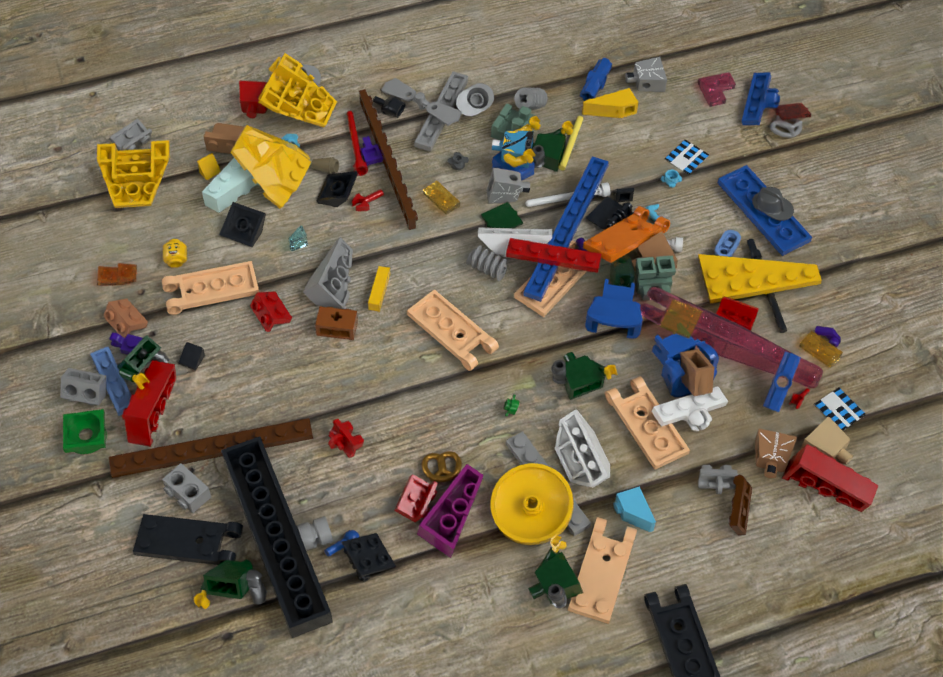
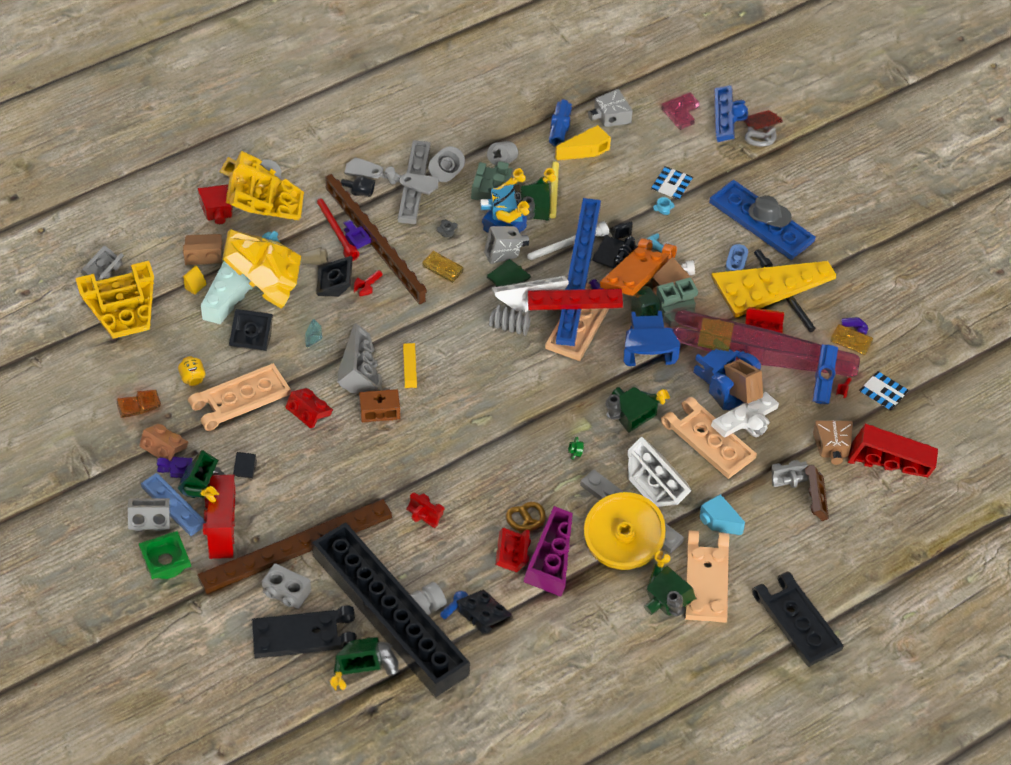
camera: 15 degrees left, 5 degrees down
light nougat hinge [407,289,499,371] -> none
tan torso [801,416,853,465] -> none

